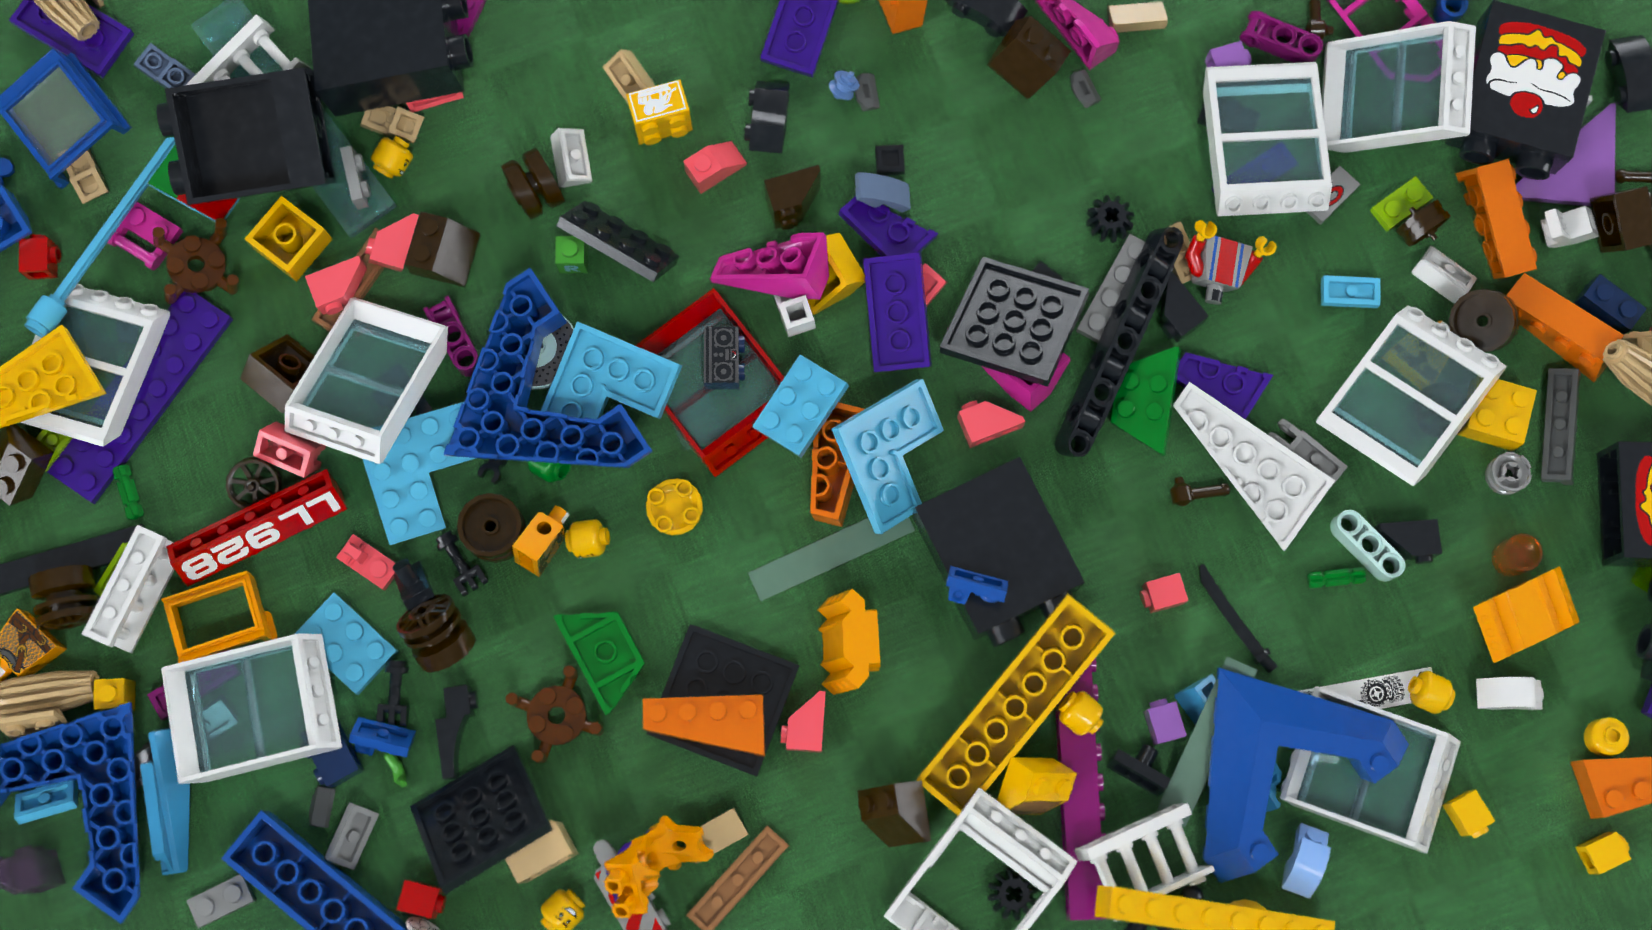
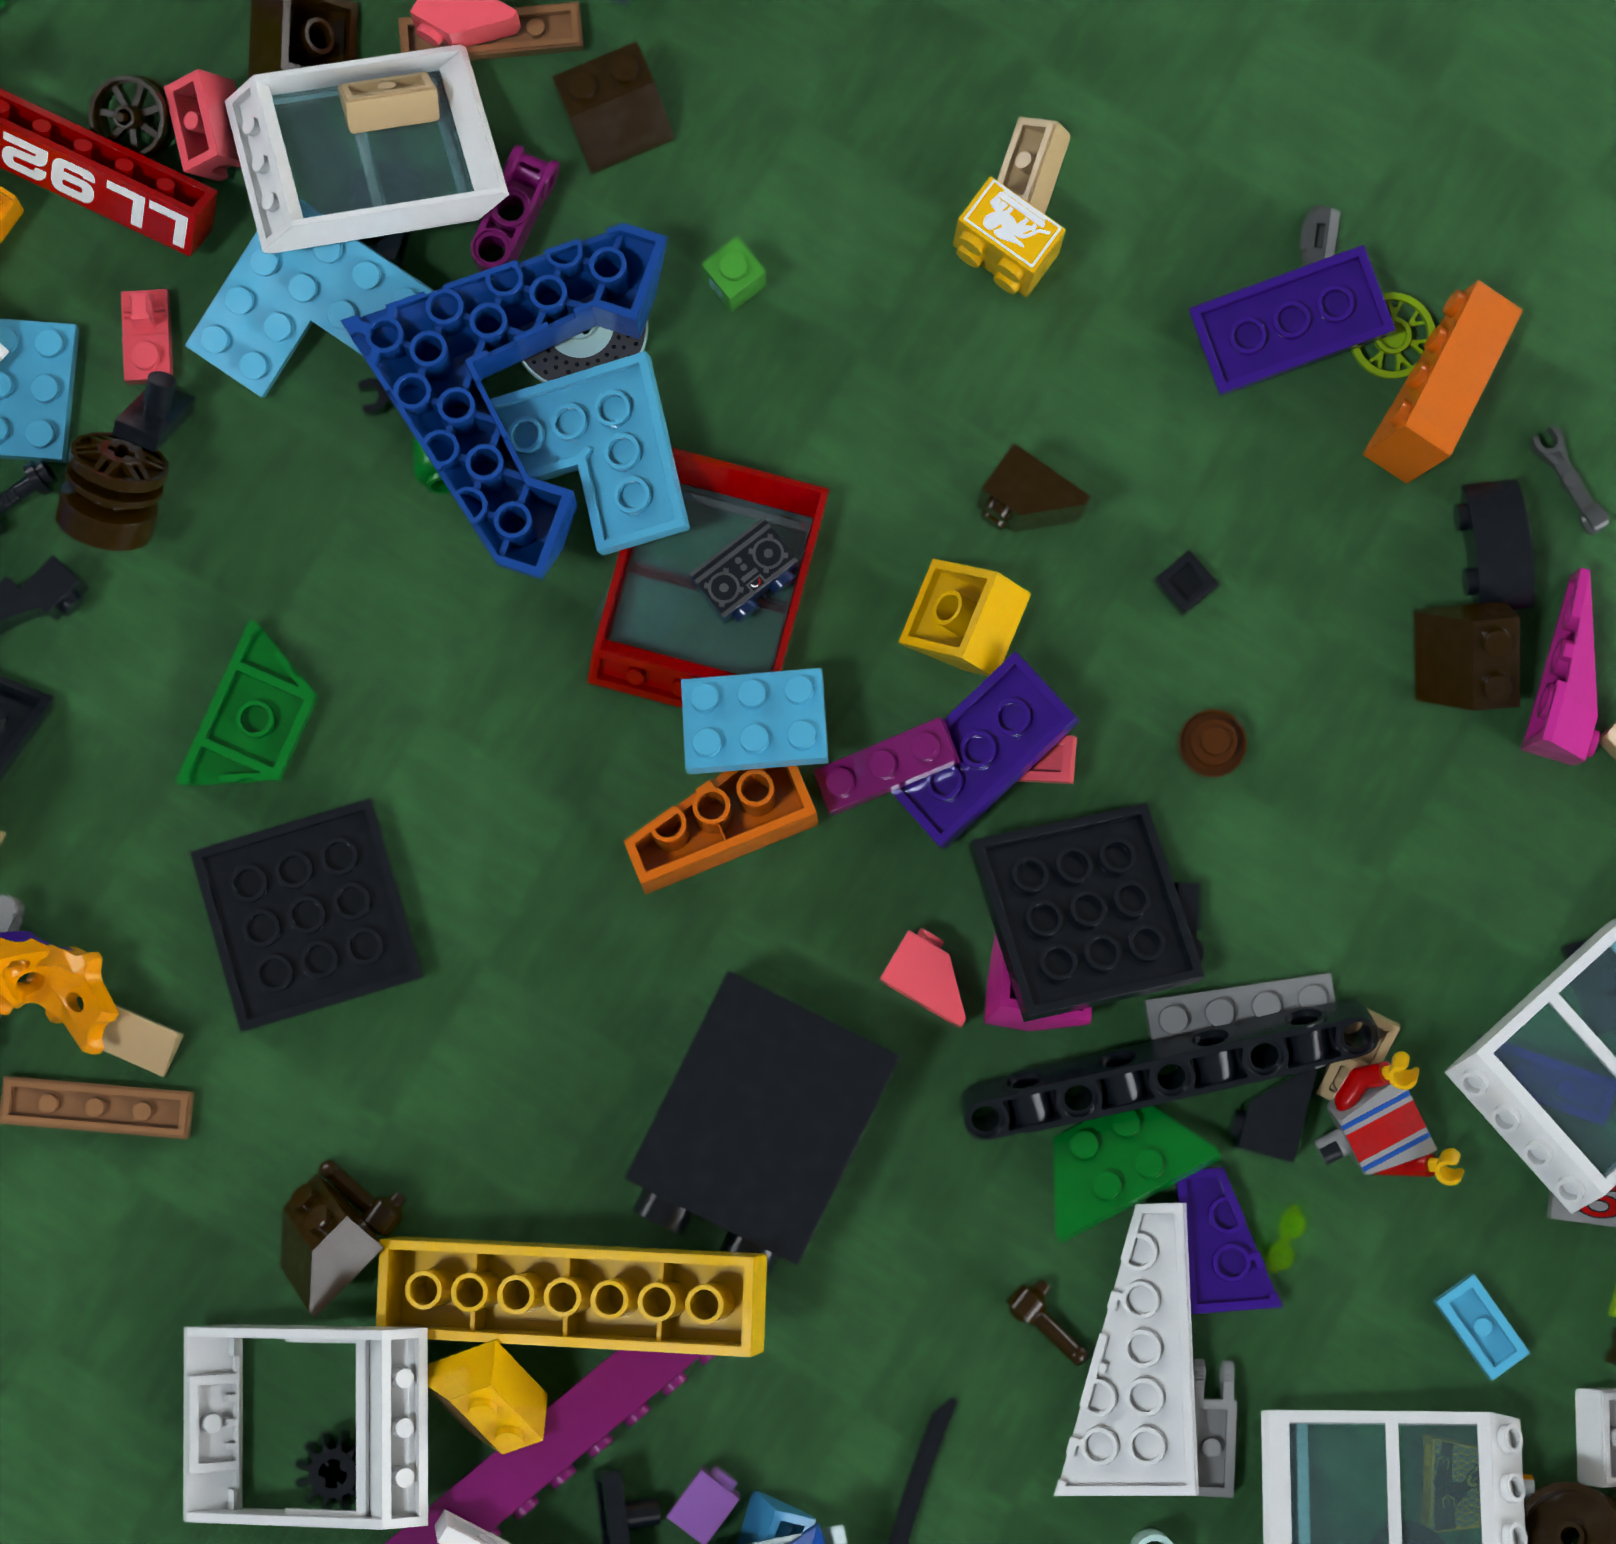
camera: 50 degrees right, 5 degrees up
coral slope [365,213,419,272] -> none
black hinge [436,531,489,597] -> none
dark brown wheel [457,493,527,563] -> none
dark brown wheel [500,147,565,220] -> none
reddish brown plate [506,665,604,764] -> none
light orange torso [512,505,569,577] -> none
white slope [551,128,592,187] -> none
black plate [556,201,680,283] -> none
yellow head [565,519,610,559] -> none
orange wedge [643,695,765,757] -> none
yellow dish [646,478,703,536] -> none
coral slope [683,141,747,194] -> none
dark pink wedge [710,232,829,299] -> none
black brick [744,81,790,154] -> none
sand green sticker [748,517,915,601] -> none
white brick [774,295,816,337] -> none
coral slope [781,691,826,753] -> none
light orange slope [817,589,880,695] -> none
medium blue wheel [829,70,860,100] -> none
medium azure plate [832,379,944,534] -> none
dark purple wing [838,196,938,256] -> none
dark grey piece [855,73,880,112] -> none
sand blue slope [855,172,911,213] -> none
blue hinge [946,566,1008,604] -> none
yellow head [1058,691,1103,736] -> none
dark grey piece [1070,70,1102,109] -> none
black gear [1086,194,1134,244] -> none
coral brick [1140,573,1189,614] -> none
none -> dark brown piece [318,1159,406,1238]
none -> tan slope [337,71,440,134]
none -> magenta plate [813,717,960,816]
none -> reddish brown plate [1177,709,1247,779]
none -> clear neon green piece [1265,1204,1306,1273]

